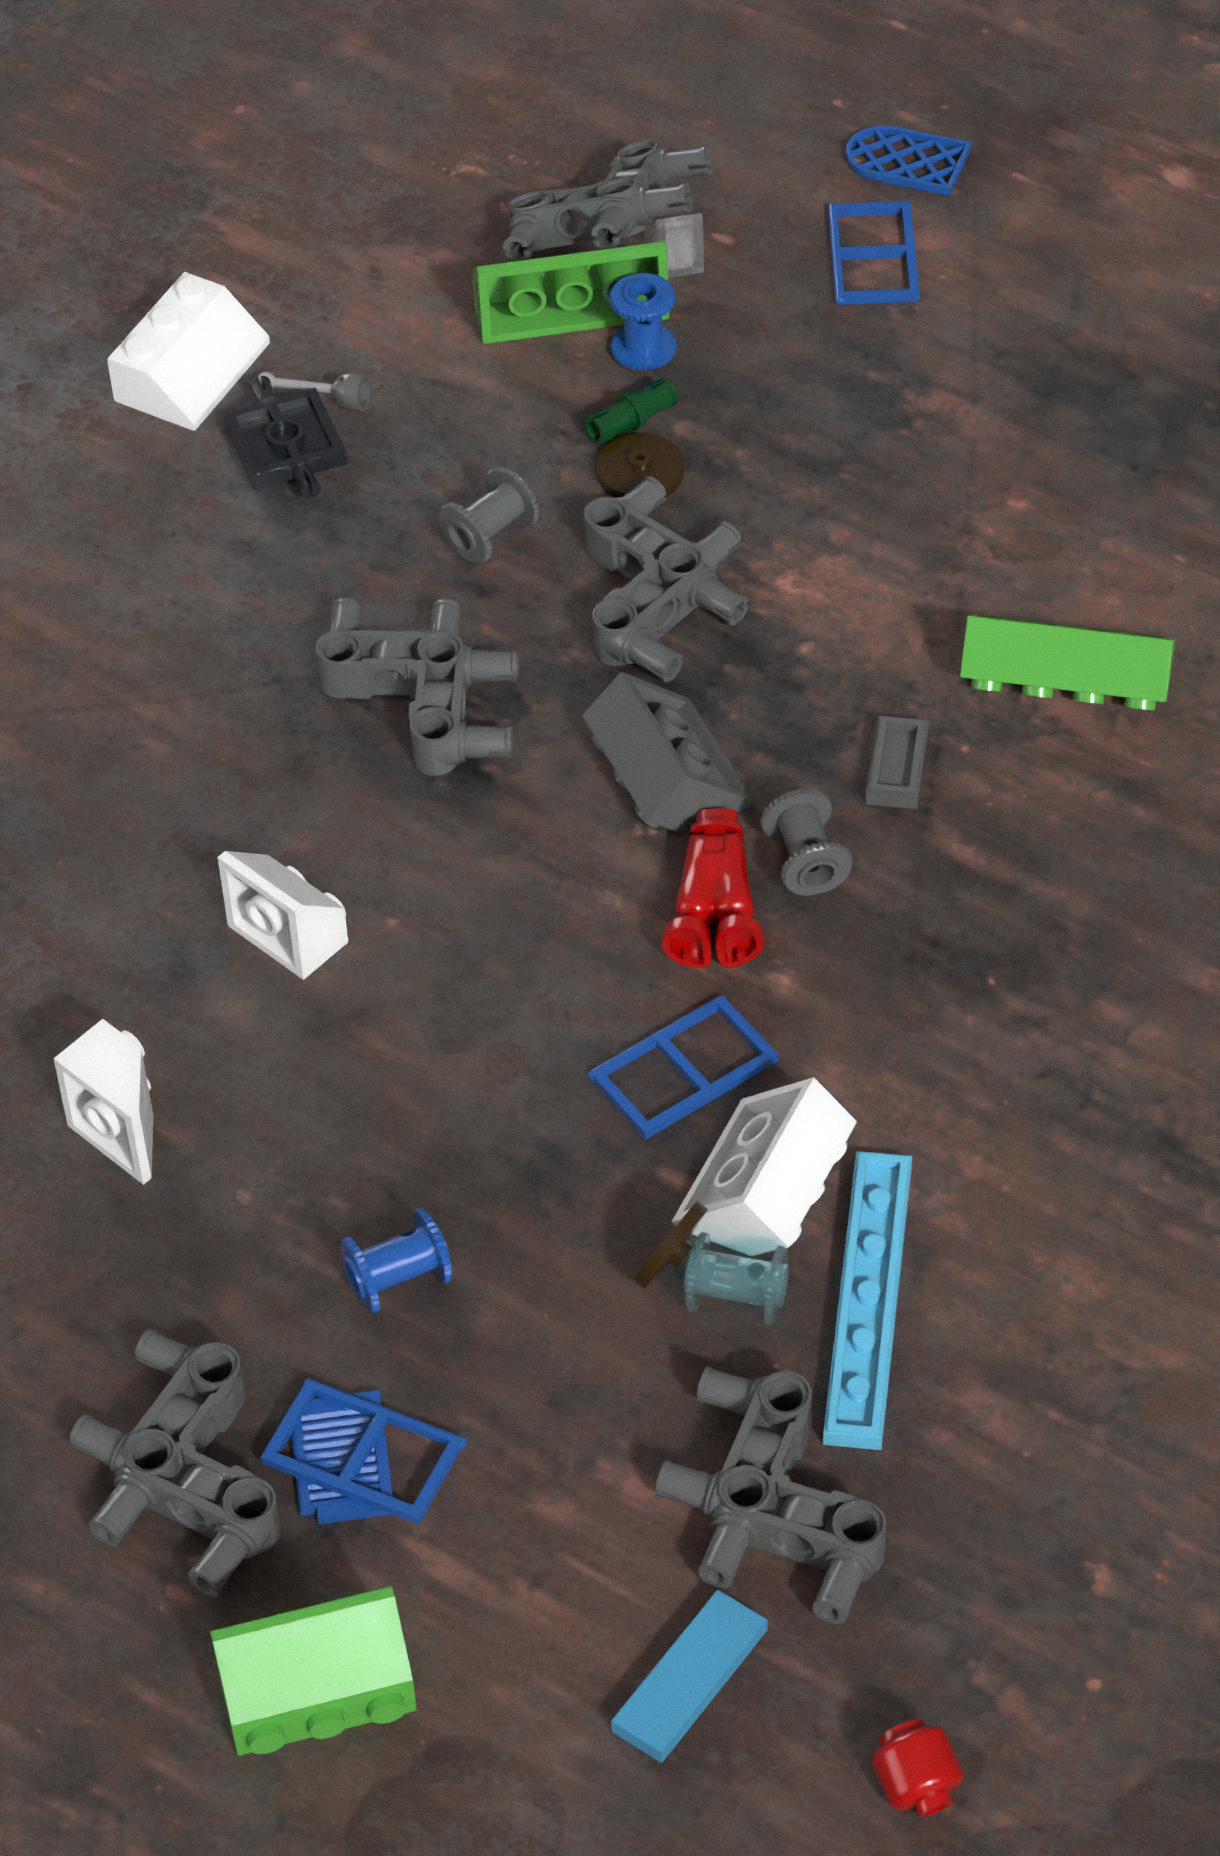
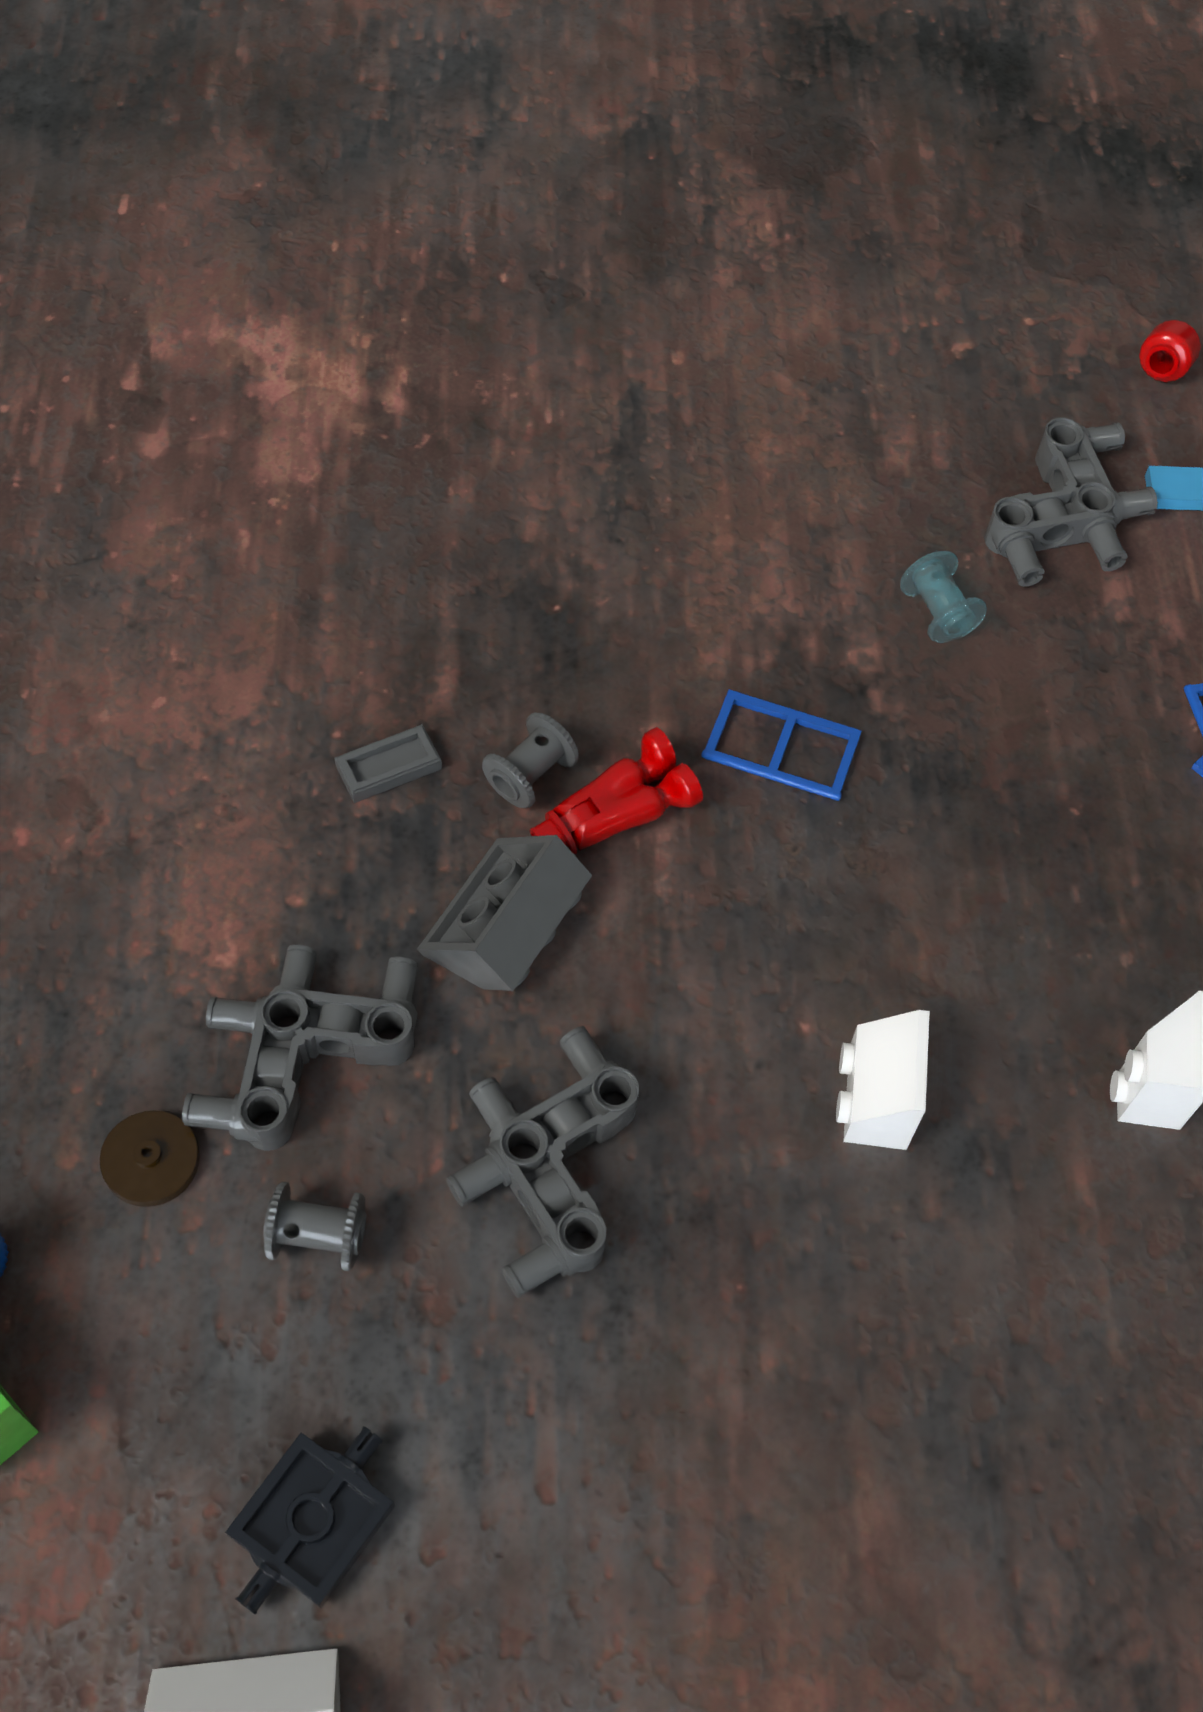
camera: 130 degrees left, 10 degrees up
dark grey hinge [258,372,371,412] -> none
blue hose [341,1208,452,1313] -> none
dark green pin [584,377,678,445] -> none
dark brown piece [633,1200,709,1289] -> none
white slope [672,1077,857,1256] -> none
medium azure tile [823,1151,912,1450] -> none
bright green slope [960,614,1176,710] -> none

